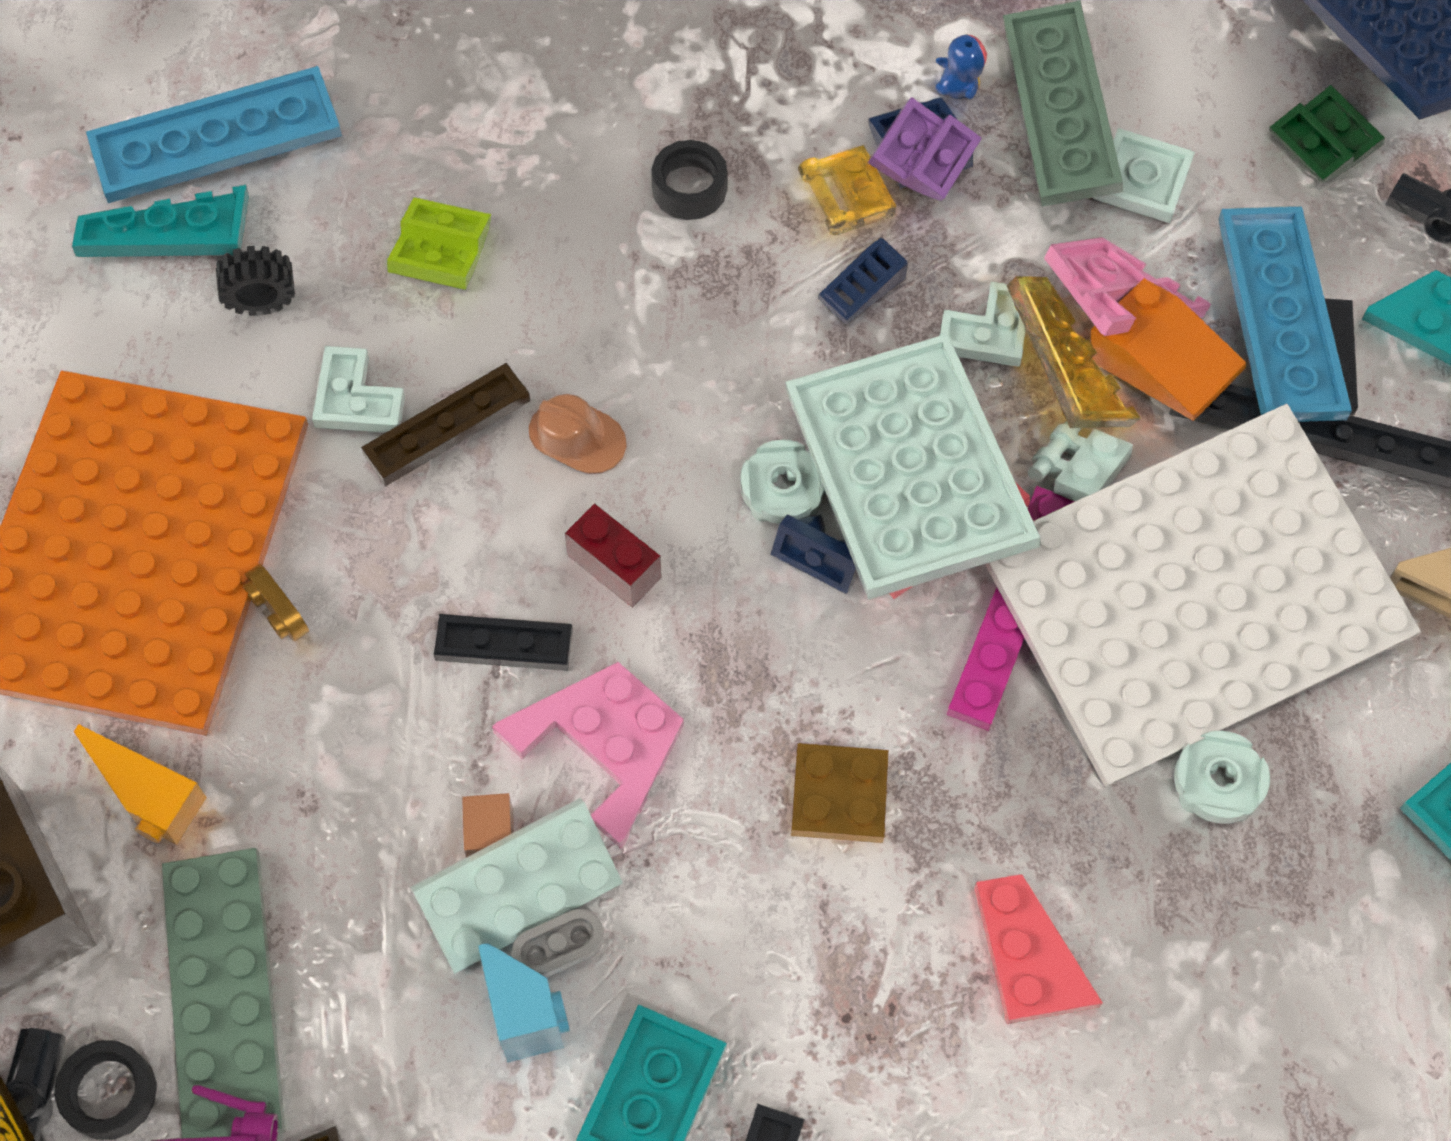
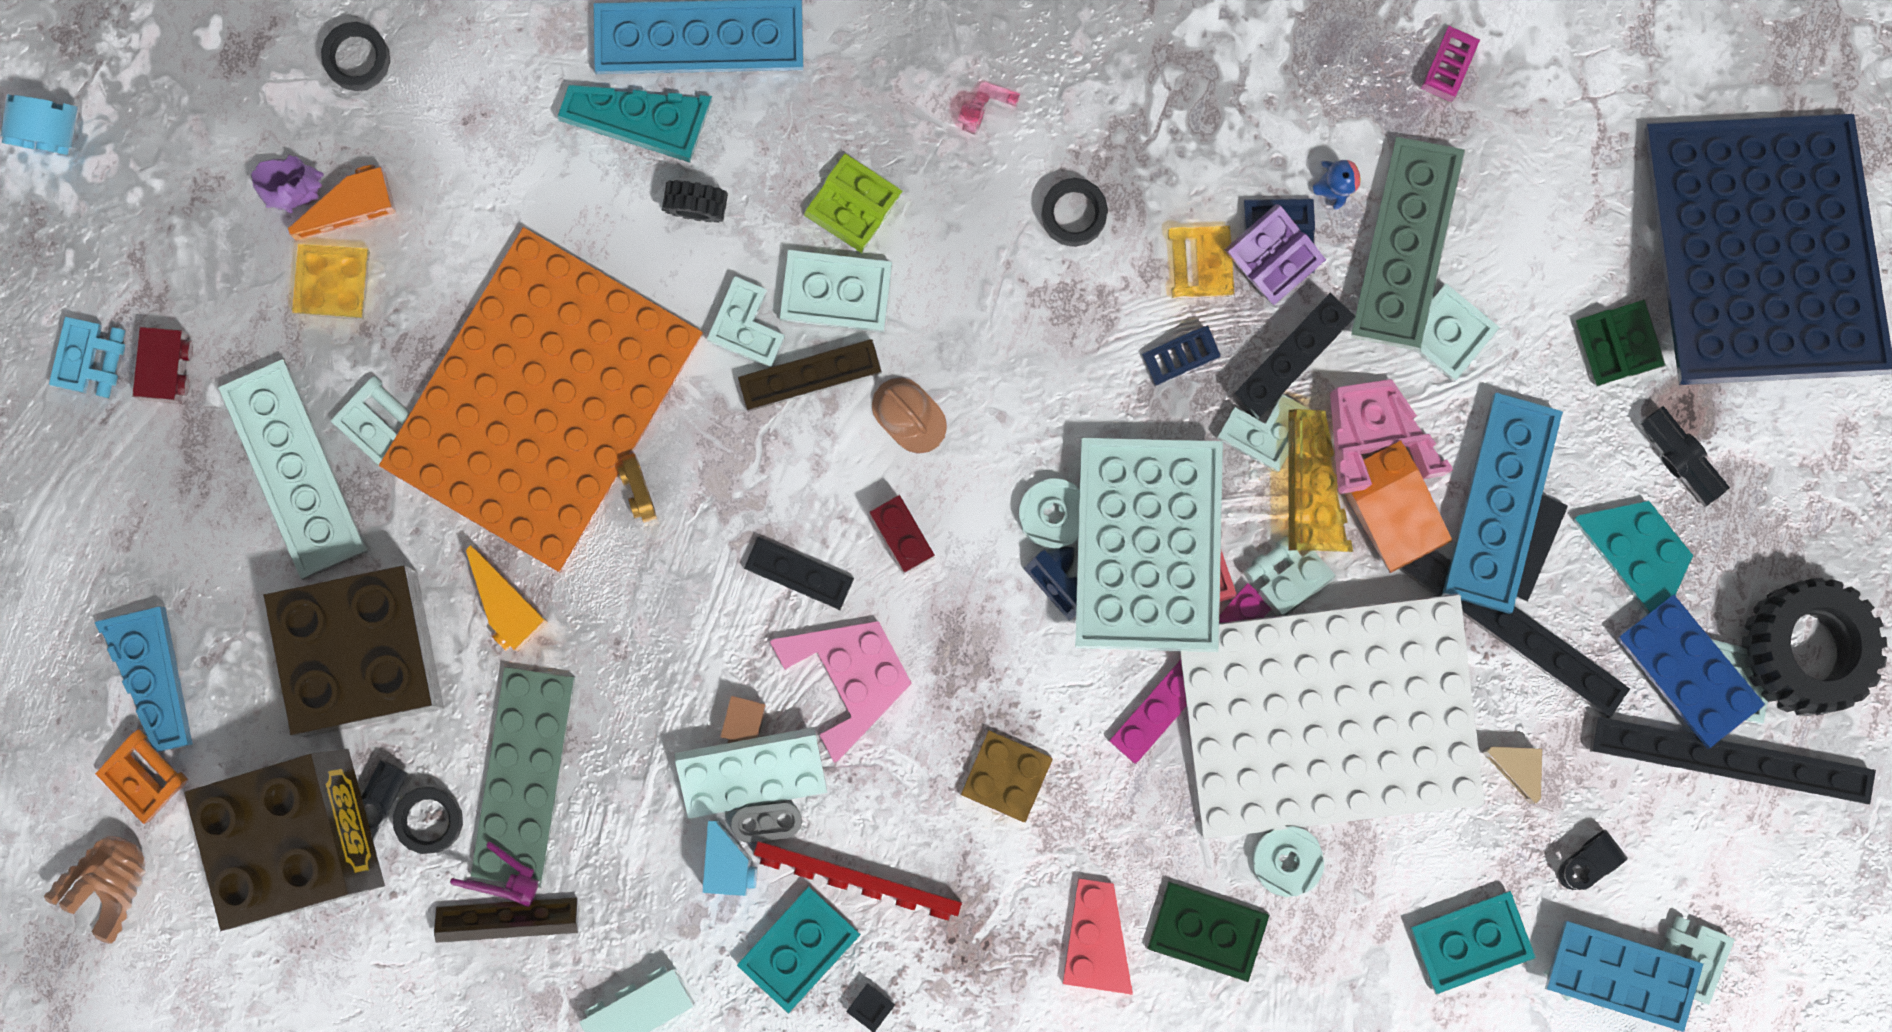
camera: 15 degrees right, 20 degrees up
none -> red plate [754,841,962,921]
none -> light aqua plate [780,250,892,332]
none -> clear pink plate [958,82,1021,135]
none -> dark green tile [1147,881,1270,982]
none -> black brick [1230,293,1356,420]

